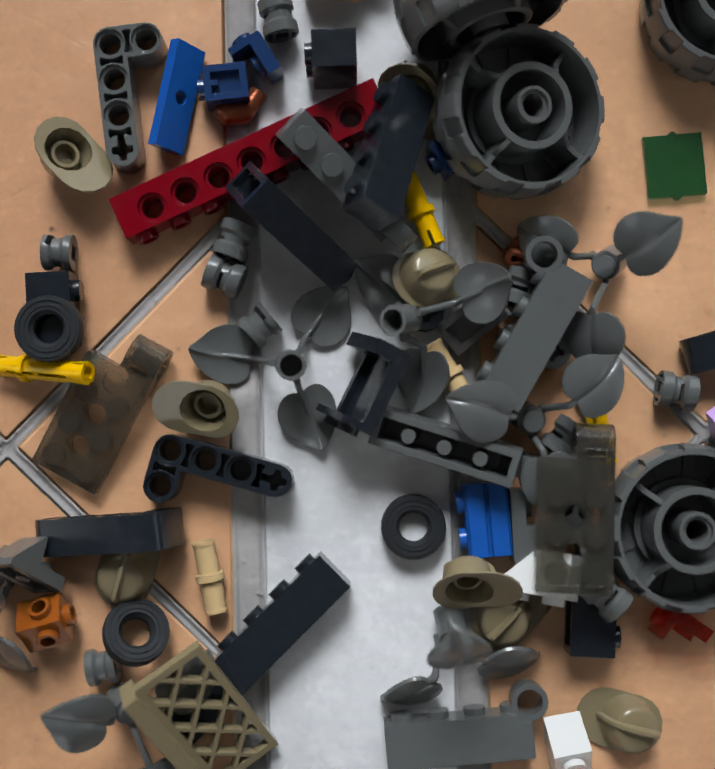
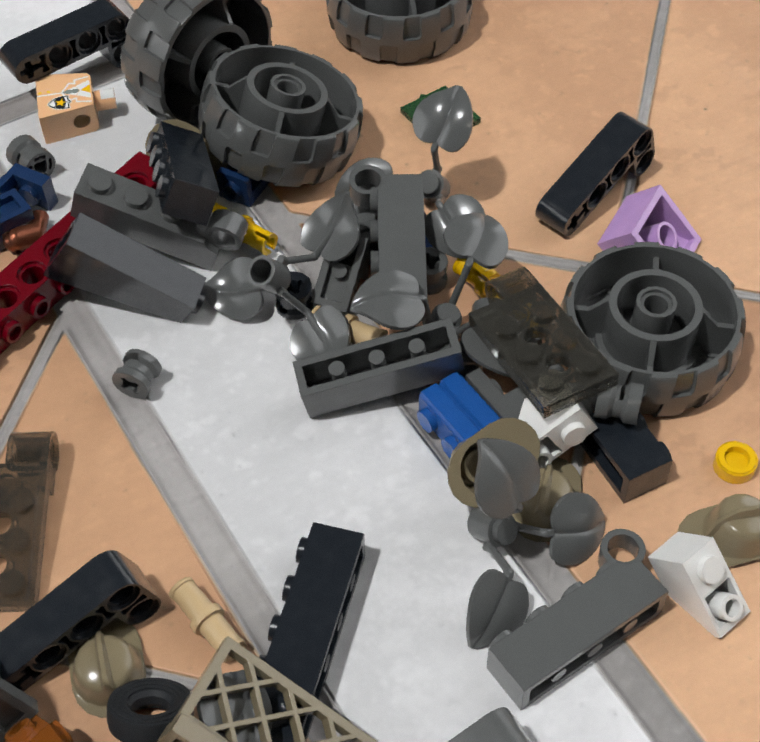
camera: 30 degrees left, 35 degrees down
black beam [143,434,294,503] -> none
dark tan piece [152,380,239,438] -> none
dark grey plant [188,286,351,450] -> none
dark grey wheel [201,253,248,300] -> none
dark grey wheel [211,217,258,264] -> none
black brick [304,28,357,90] -> none
black panel [316,332,412,437] -> none
black tyre [381,494,446,560] -> none
dark tan piece [391,248,460,308] -> none
clear red bracket [648,607,714,643] -> none
dark grey wheel [653,370,701,411] -> none
none -> yellow tile [713,441,758,484]

